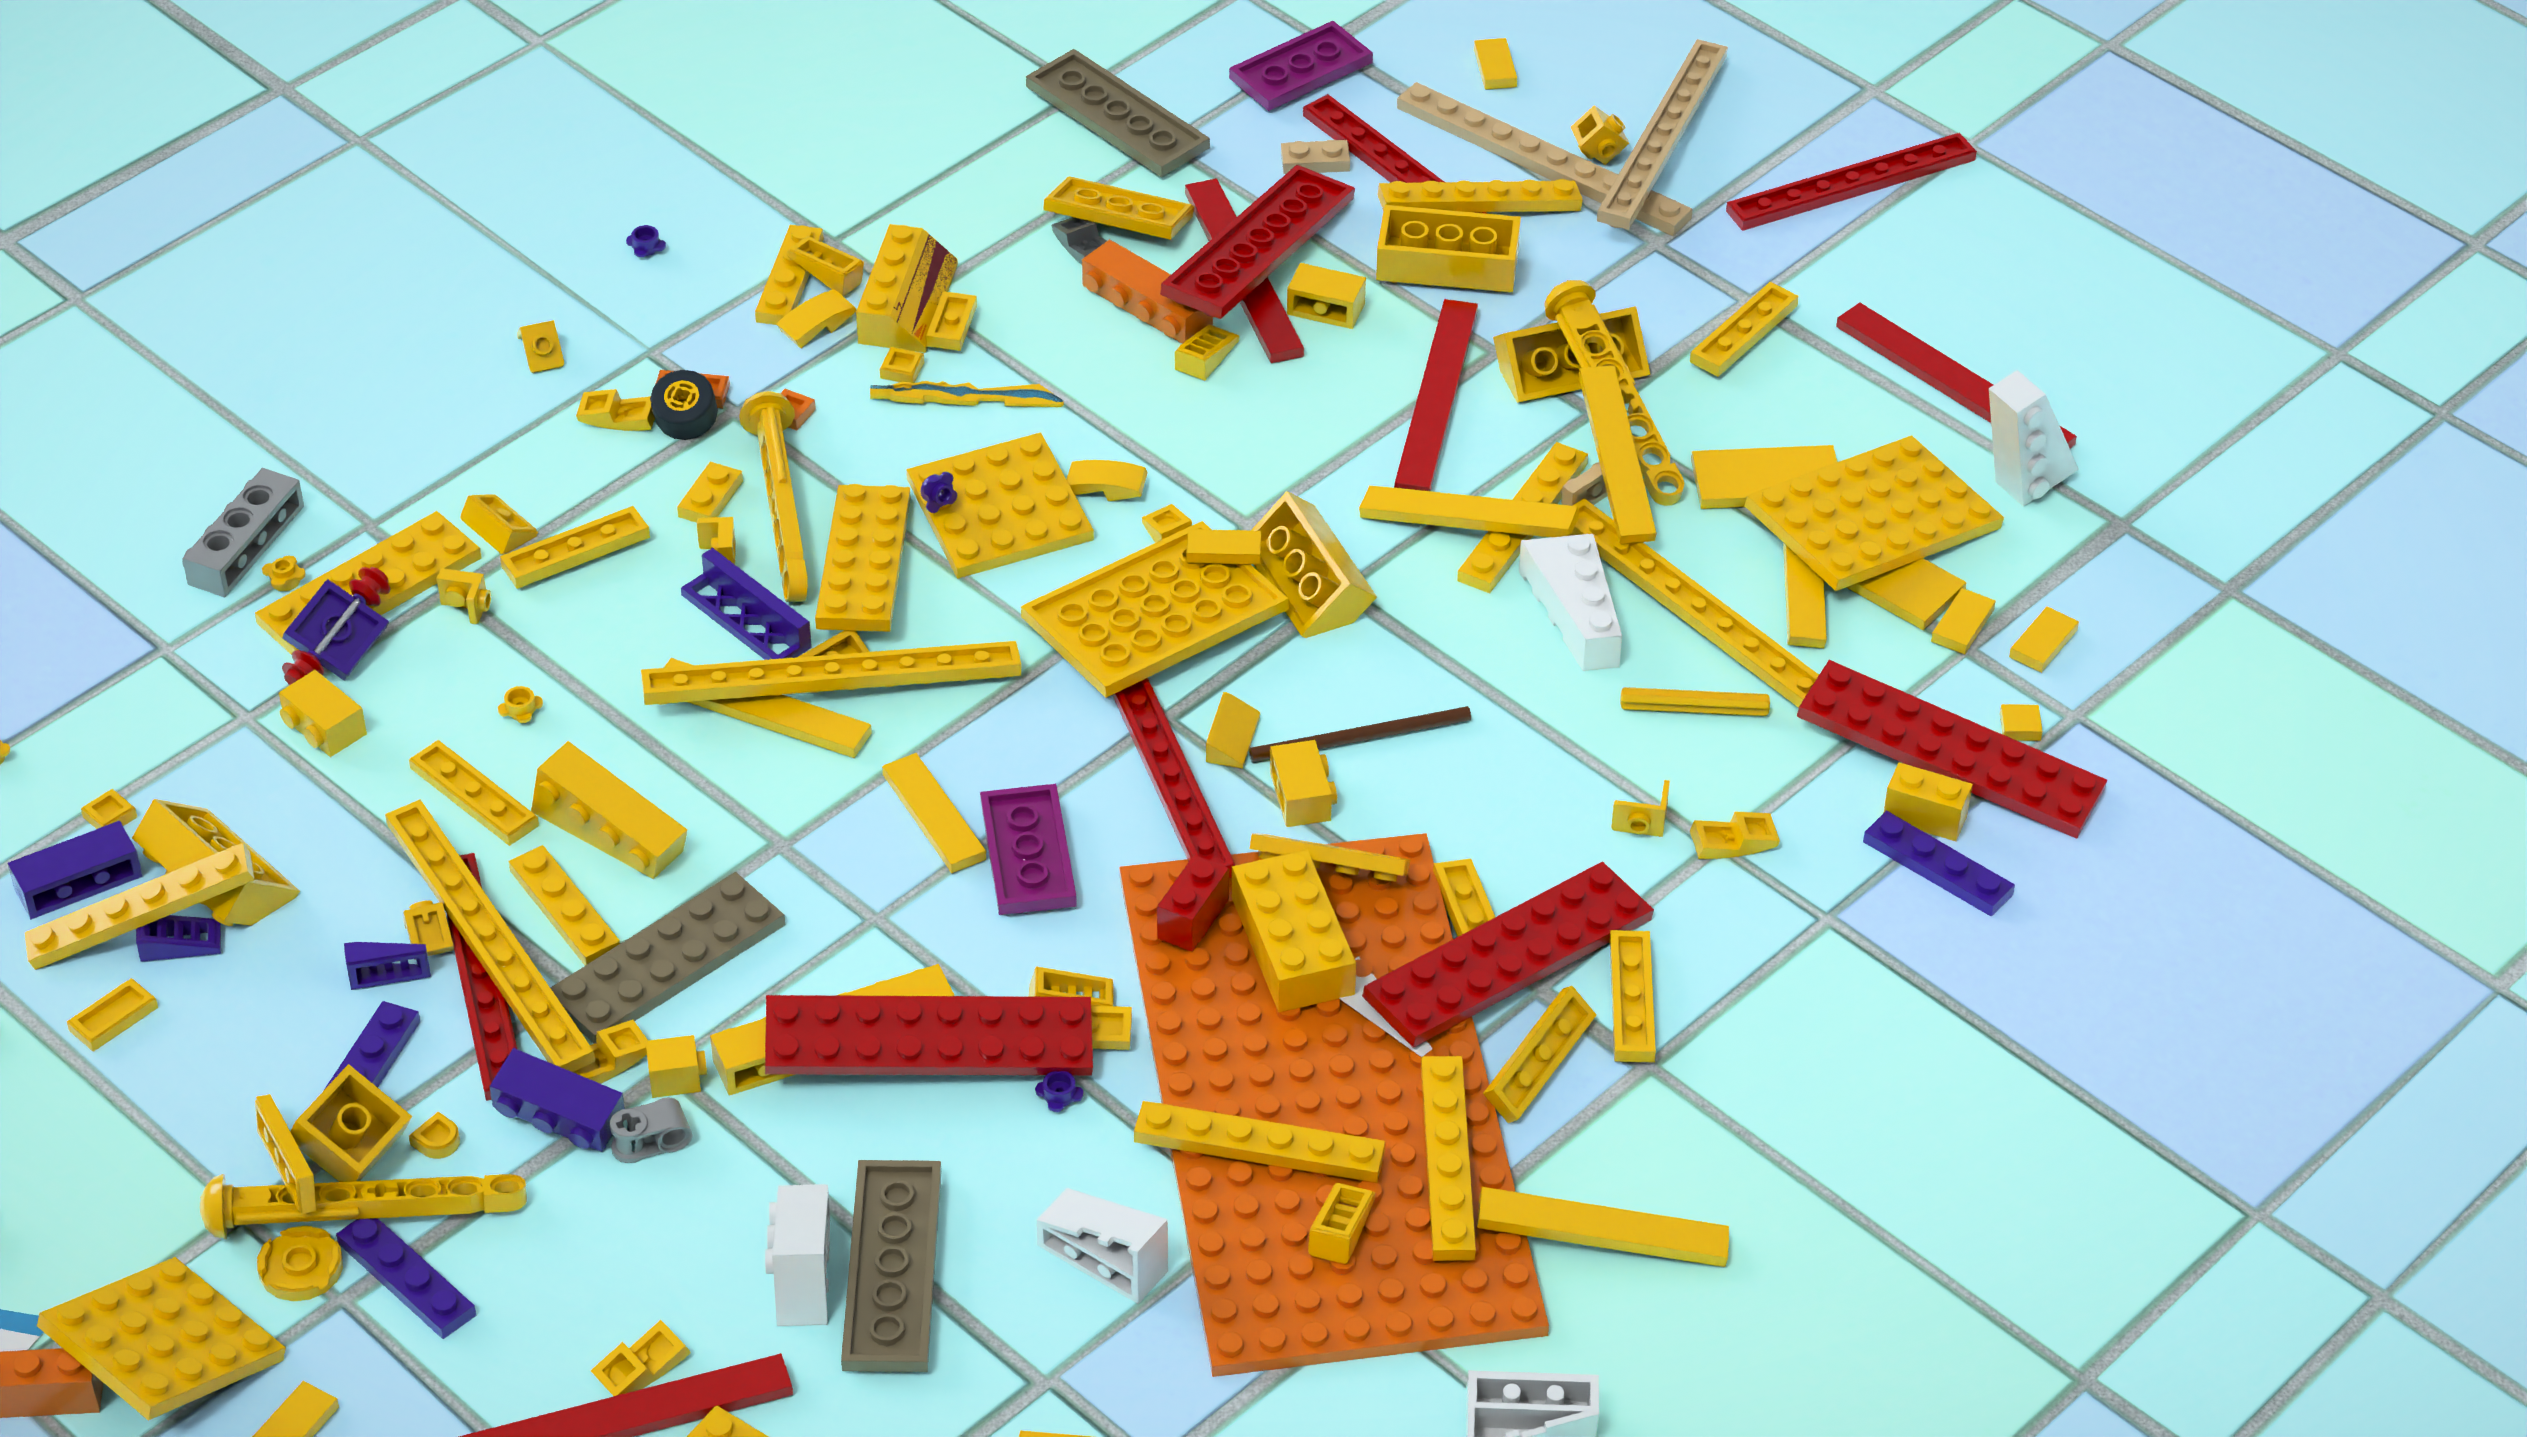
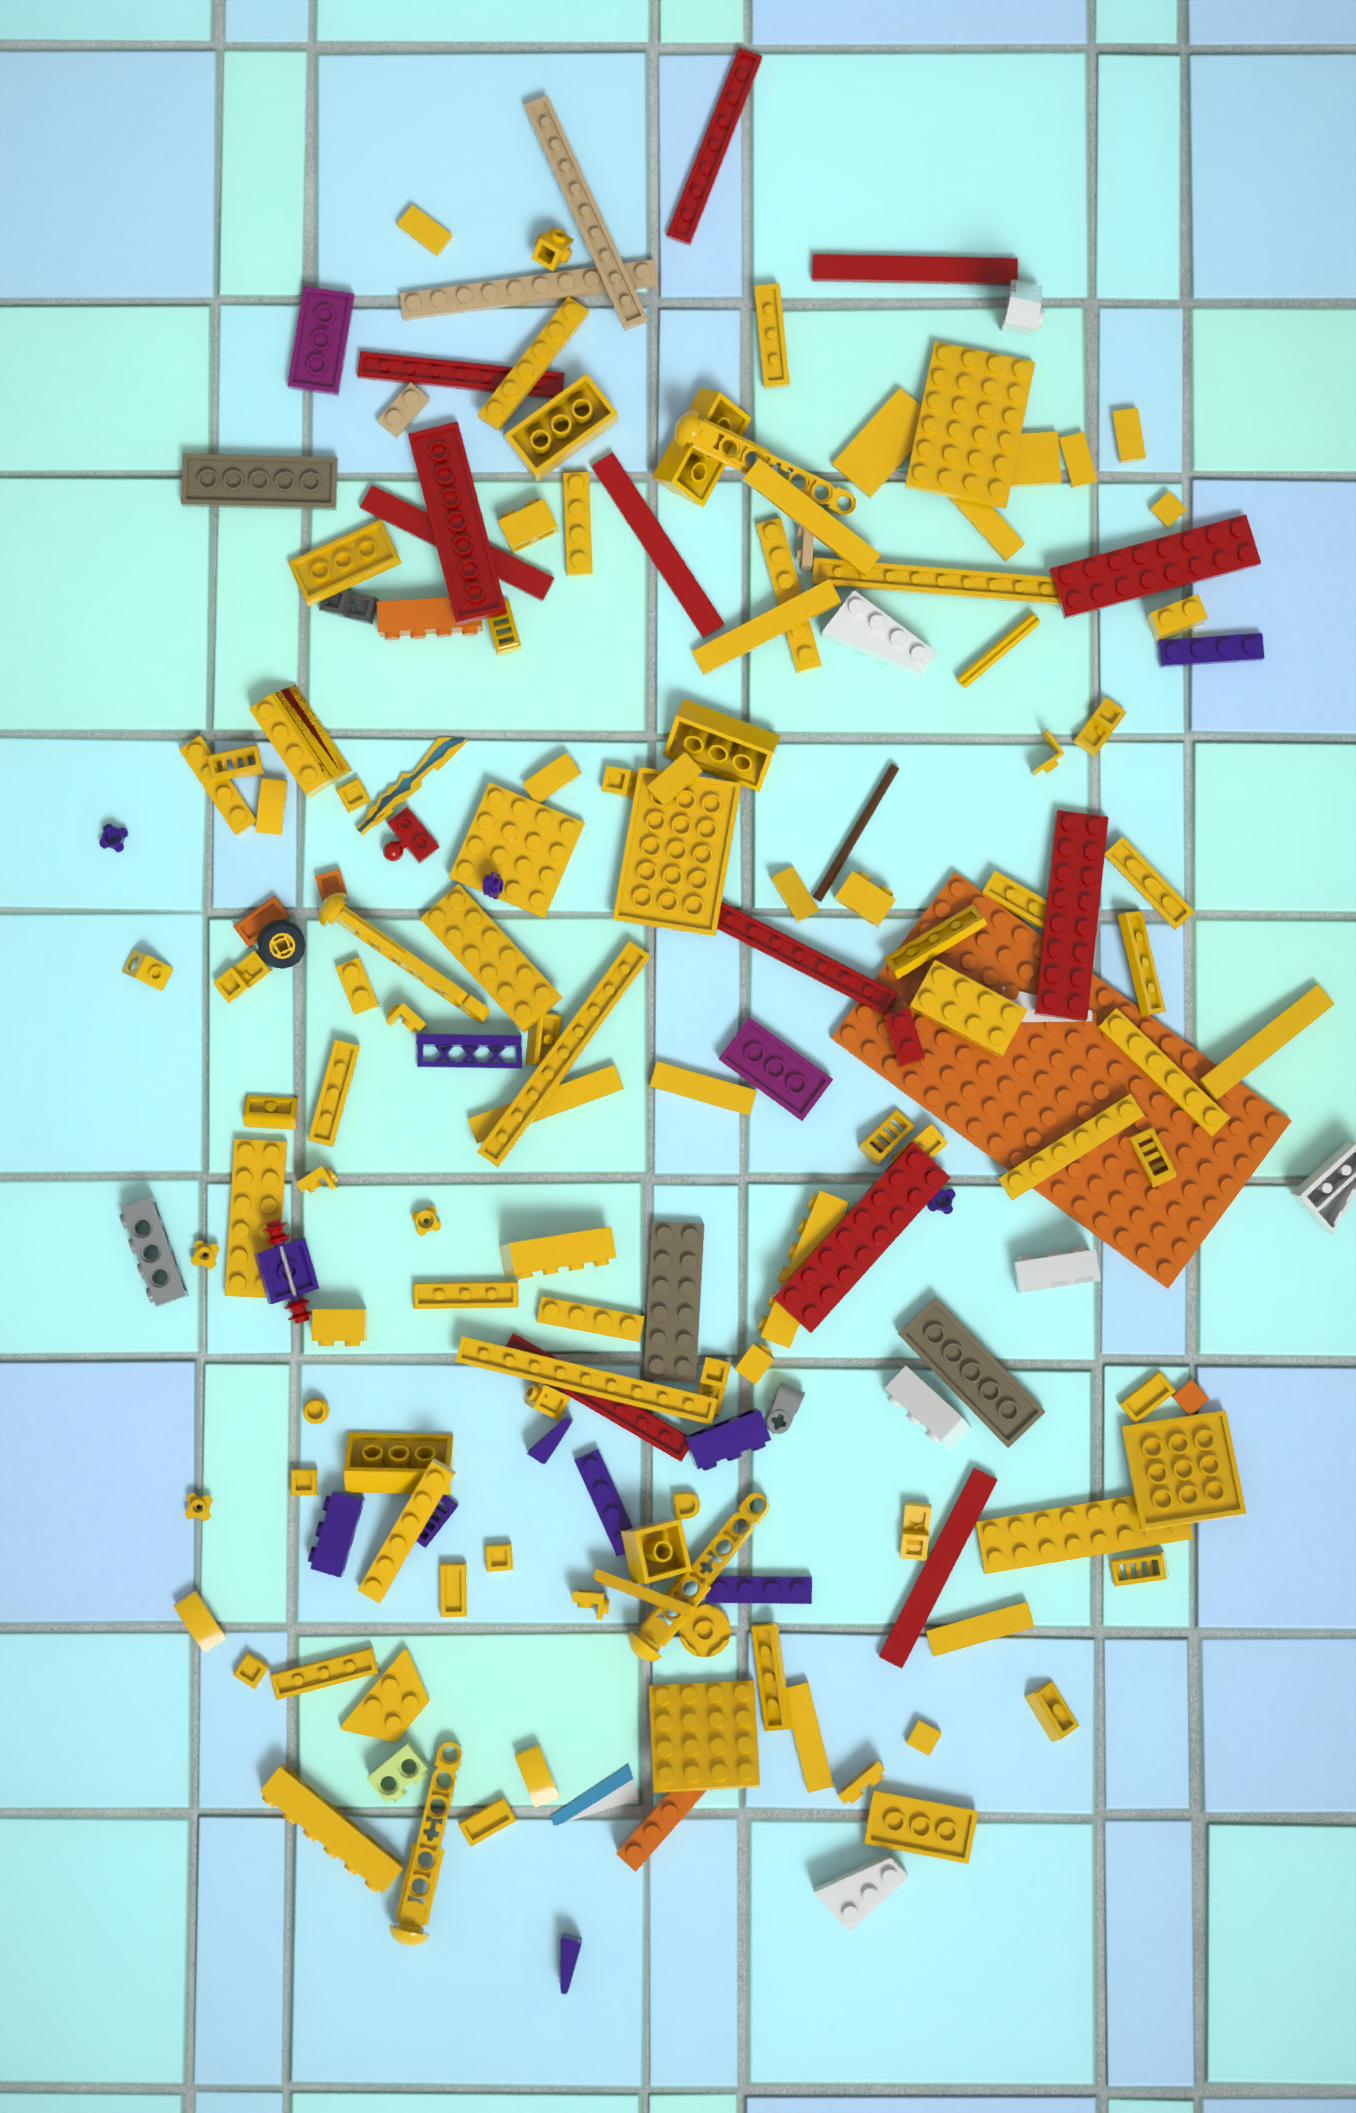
camera: 40 degrees left, 40 degrees up
yellow plate [926,291,977,351] -> none
none -> yellow plate [303,1398,329,1424]
none -> red plate [383,807,440,864]
none -> yellow tile [485,1543,513,1572]
none -> yellow plate [563,472,593,577]
none -> yellow bracket [572,1589,610,1621]
none -> yellow tile [750,1622,792,1731]

